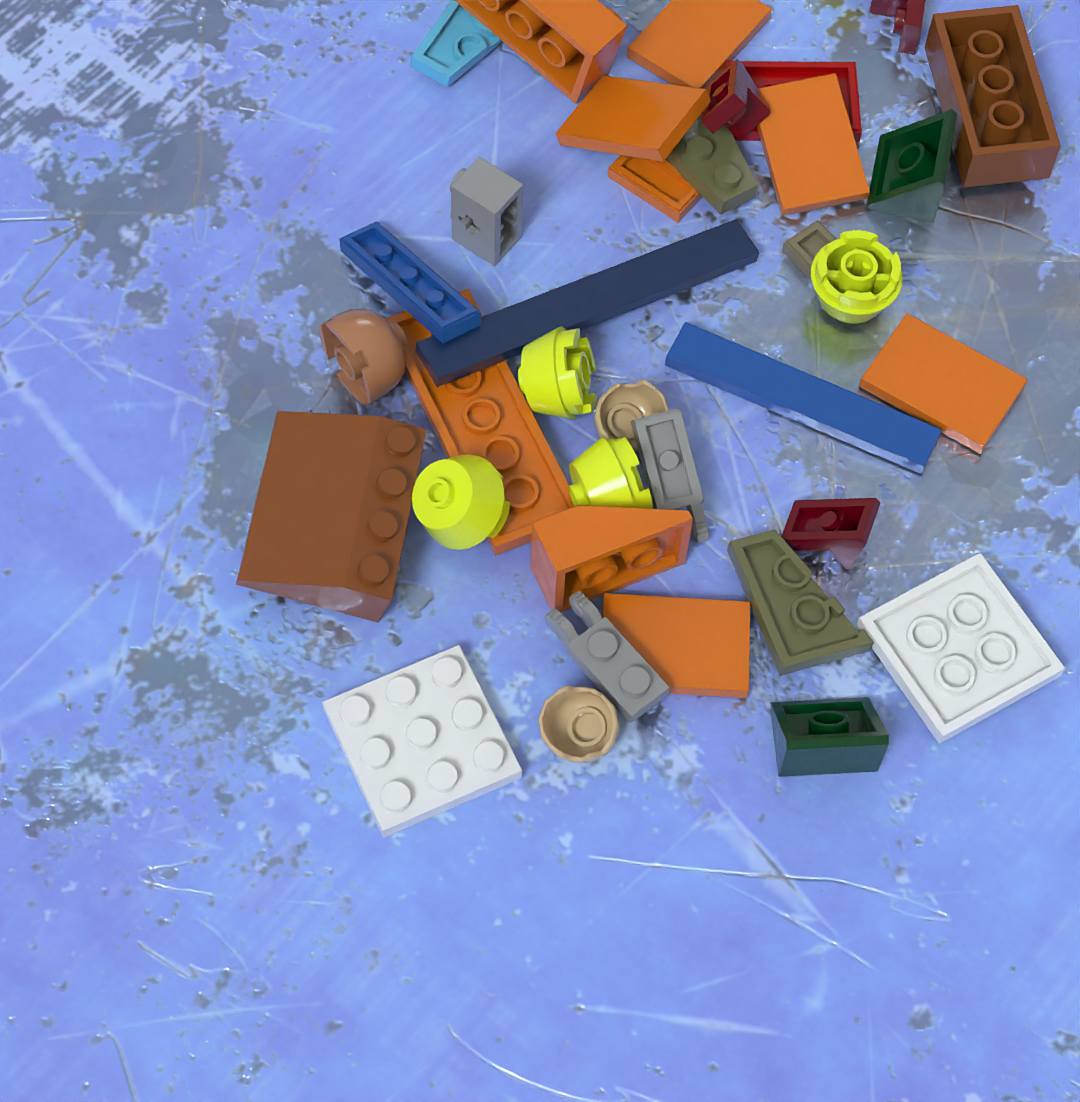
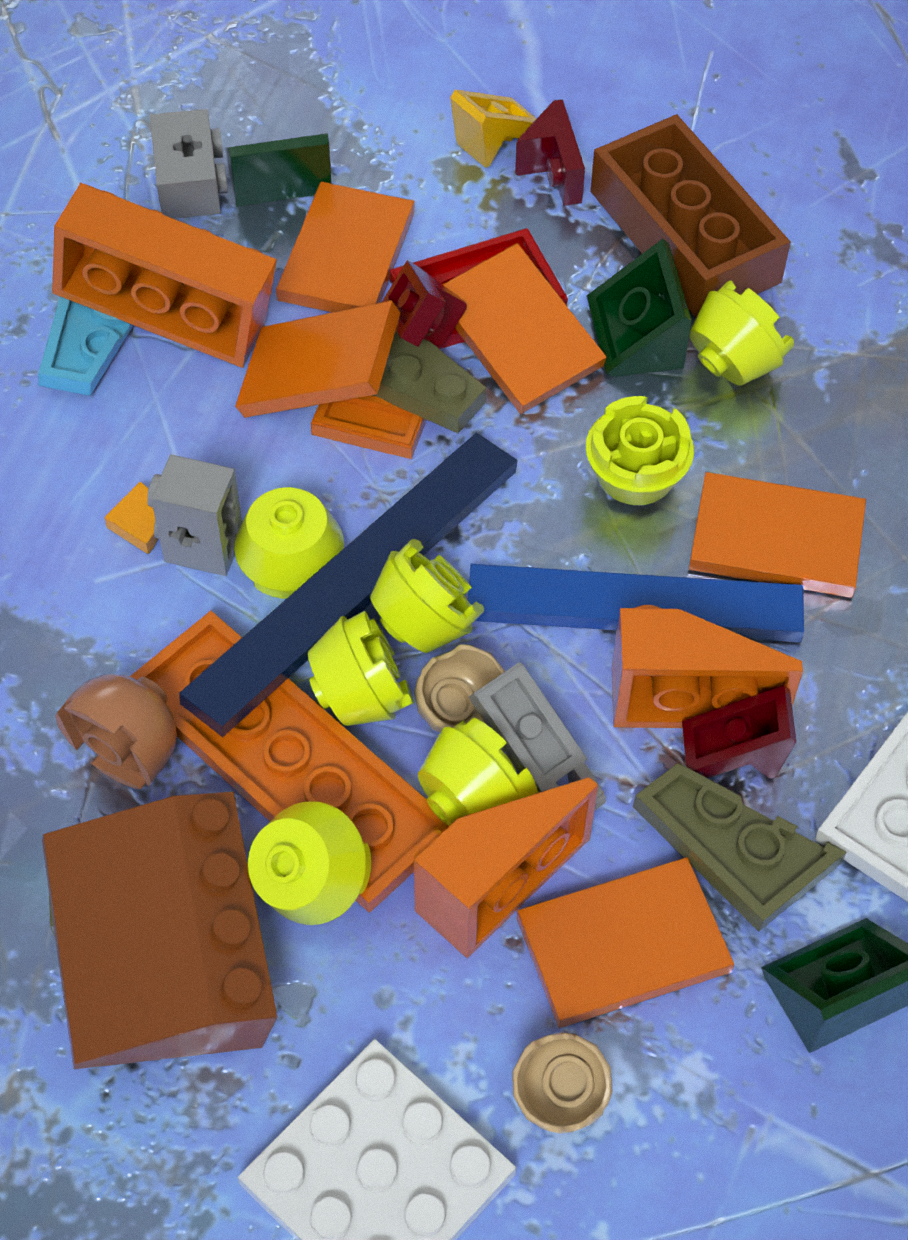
camera: 20 degrees left, 5 degrees down
blue tile [339,221,482,344] -> none
light grey hinge [545,591,670,723] -> none
dark tan tile [782,220,837,281] -> none
none -> light orange tile [104,482,158,554]
none -> neon yellow cone [234,487,344,599]
none -> neon yellow cone [370,539,484,653]
none -> orange slope [611,605,803,728]
none -> neon yellow cone [689,280,794,386]

